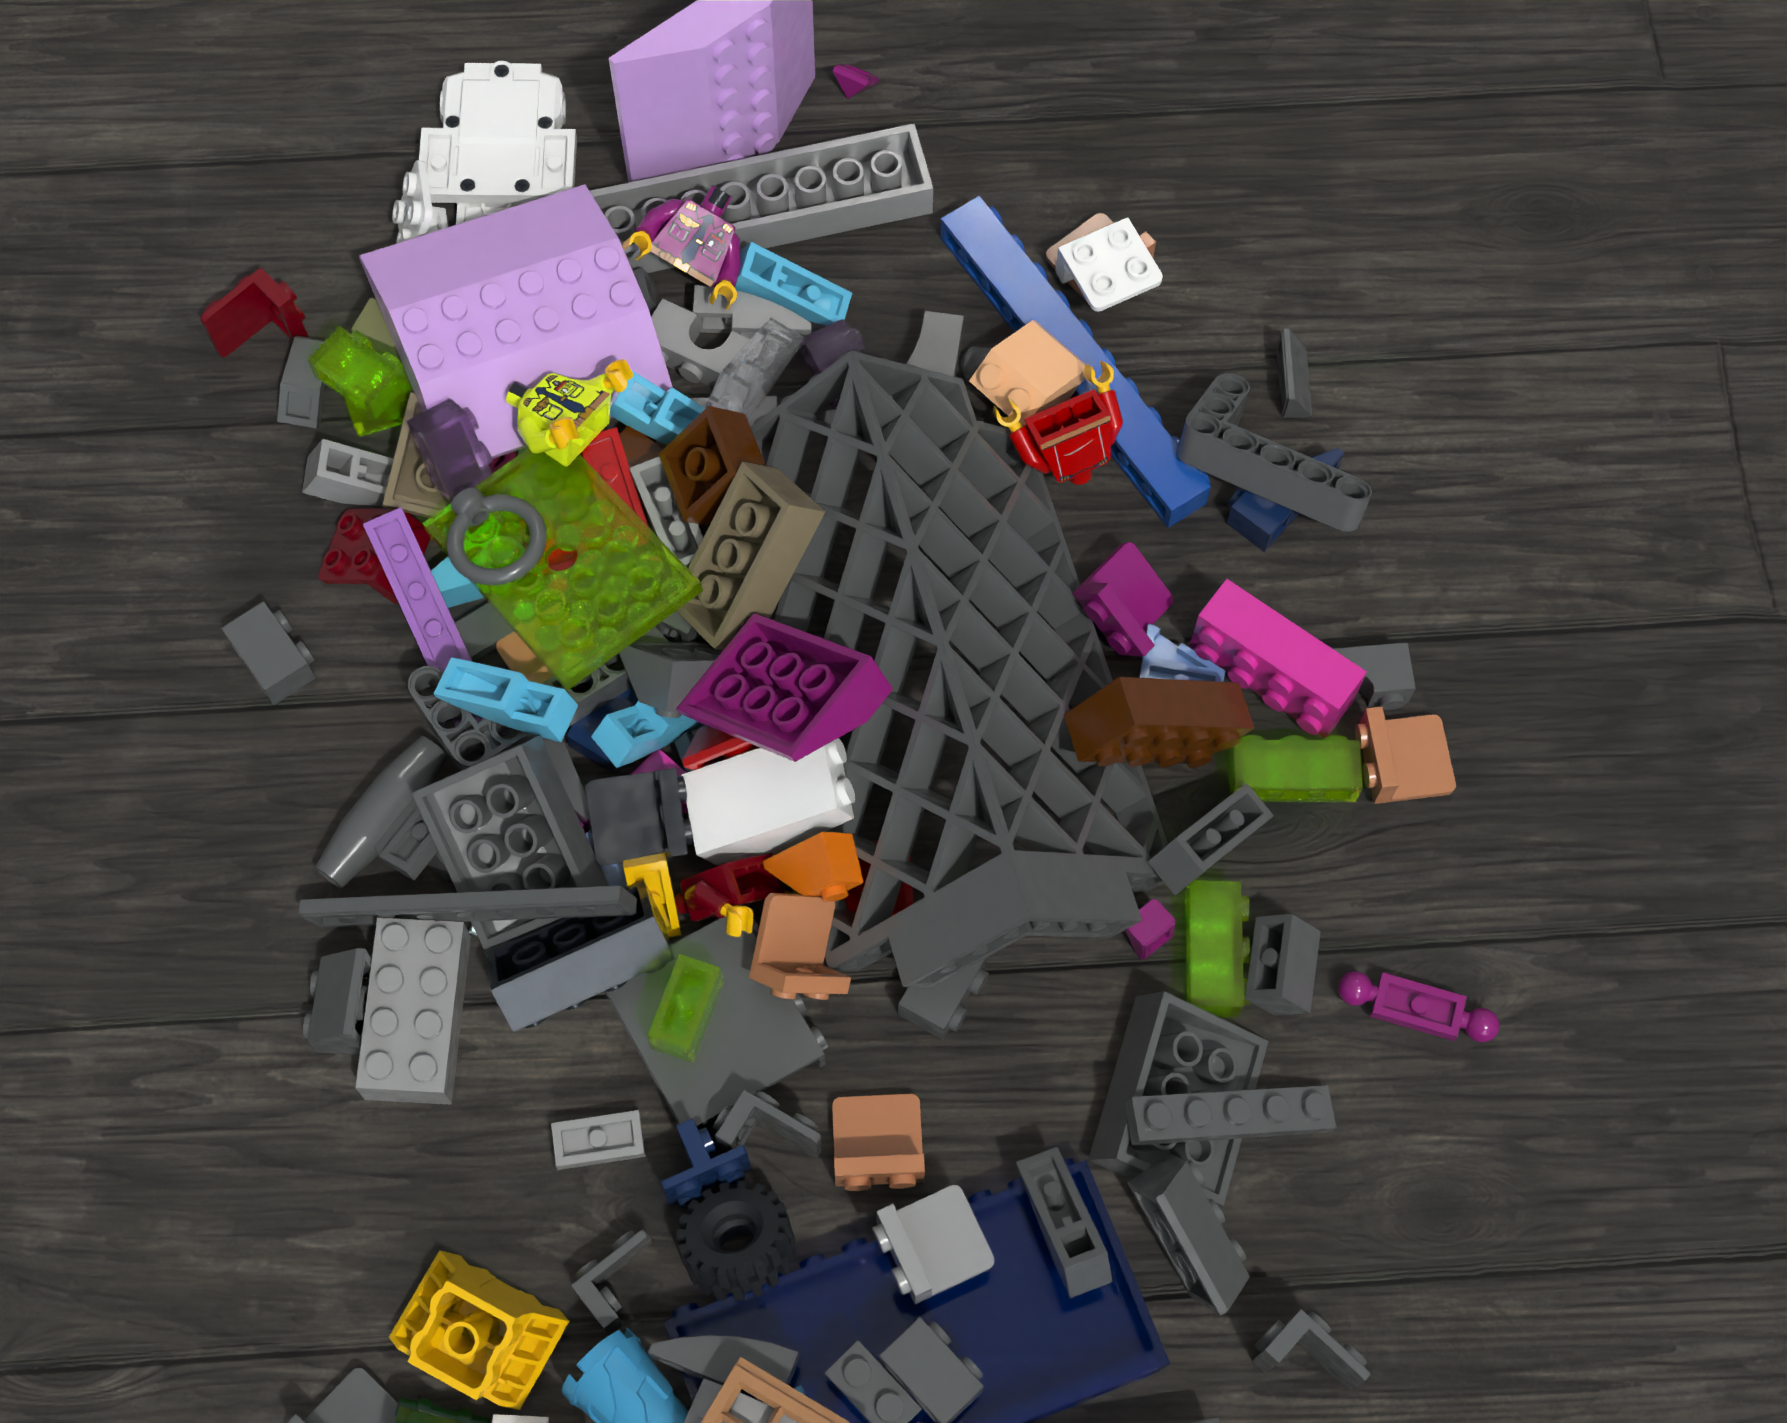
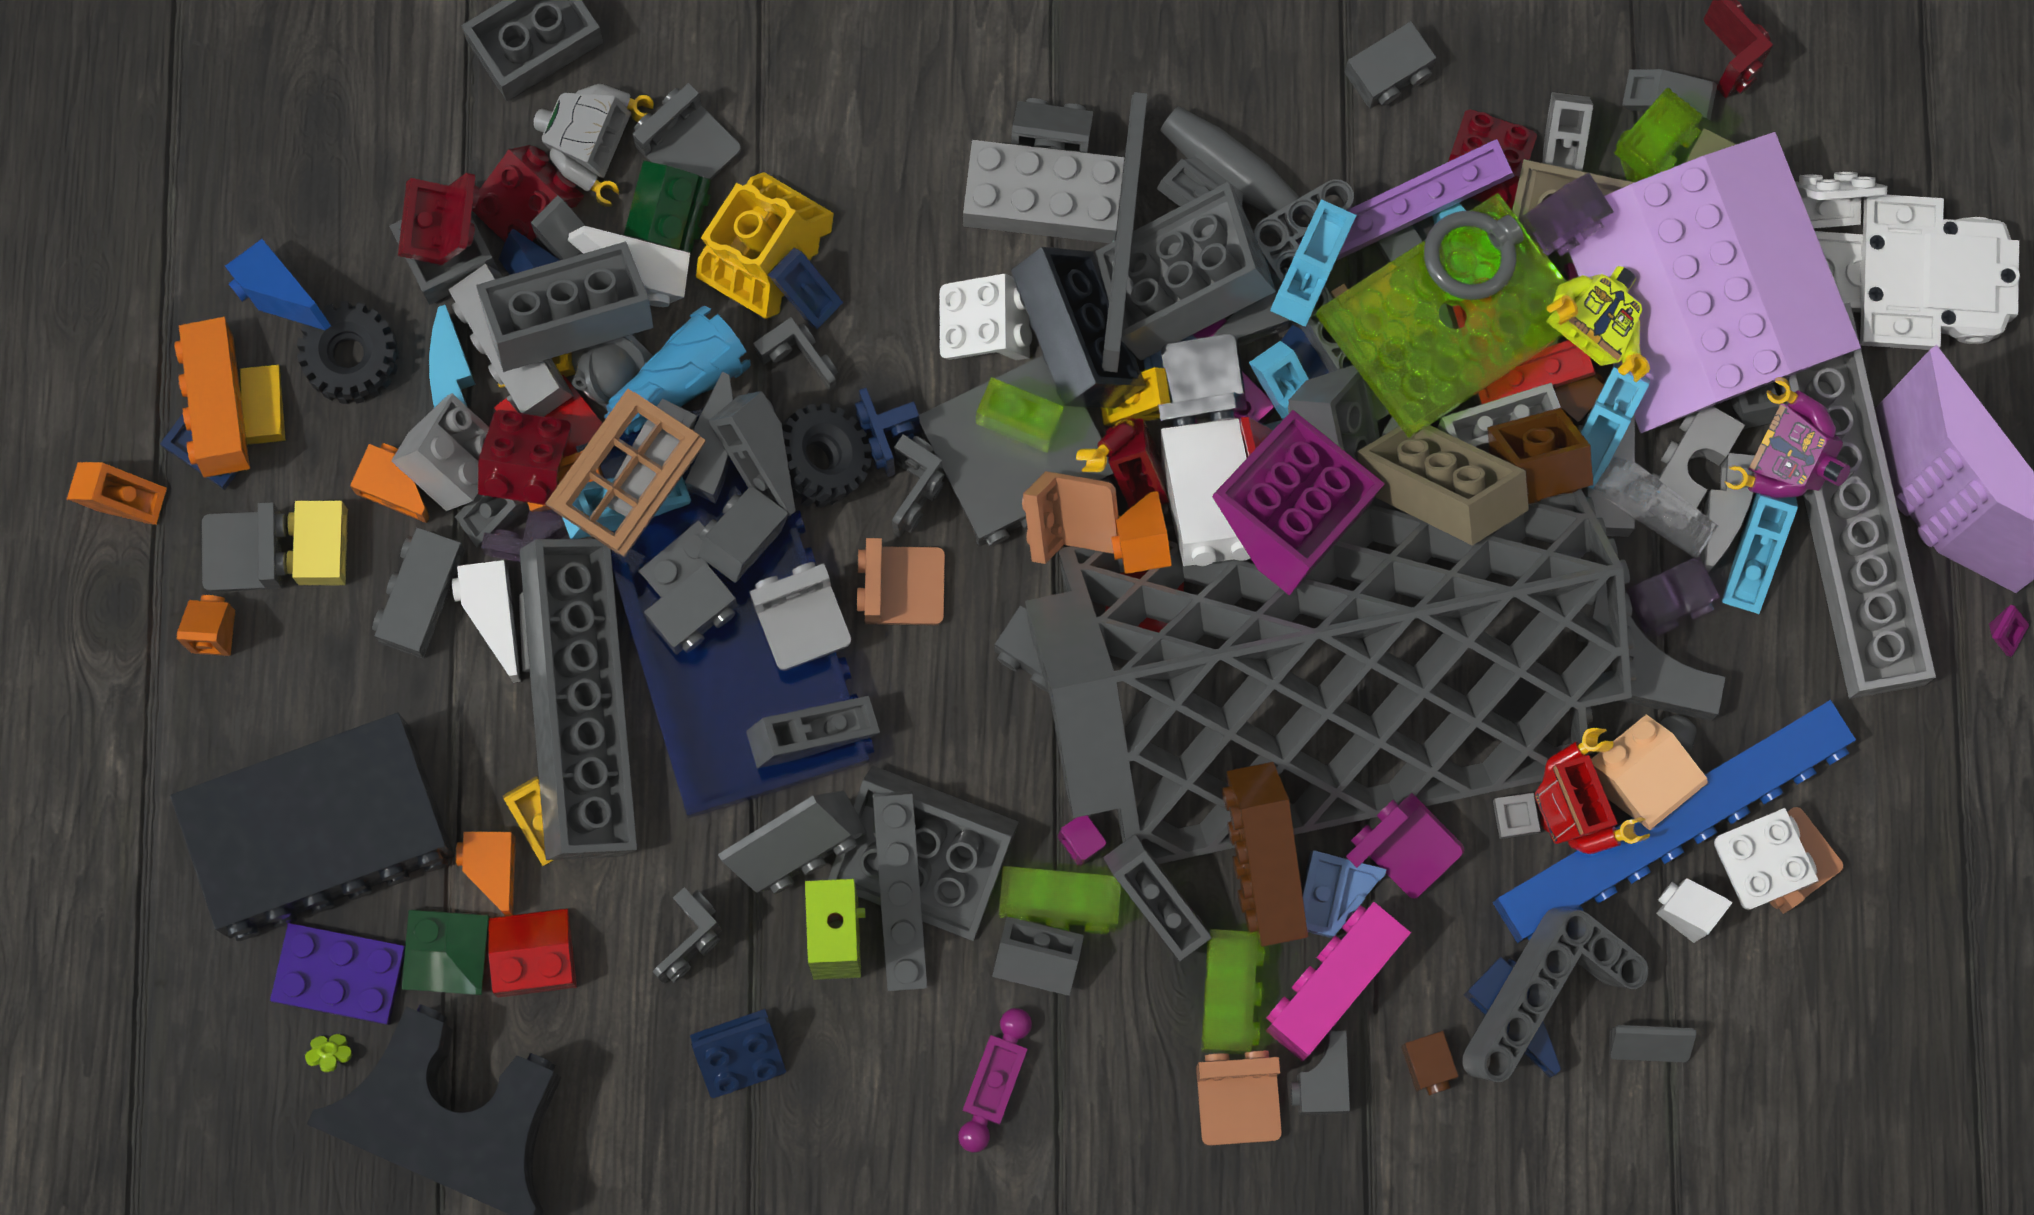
camera: 90 degrees right, 10 degrees up
light grey plate [551,1110,646,1170] -> none
none -> dark blue bracket [690,1009,786,1098]
none -> dark grey brick [698,486,788,583]
none -> dark grey slope [709,391,795,516]
none -> dark blue plate [768,248,843,329]
none -> lime brick [805,879,866,980]
none -> white bracket [940,274,1032,360]
none -> reddish brown brick [1401,1031,1459,1096]
none -> light grey plate [1493,793,1540,839]
none -> white slope [1656,878,1732,943]

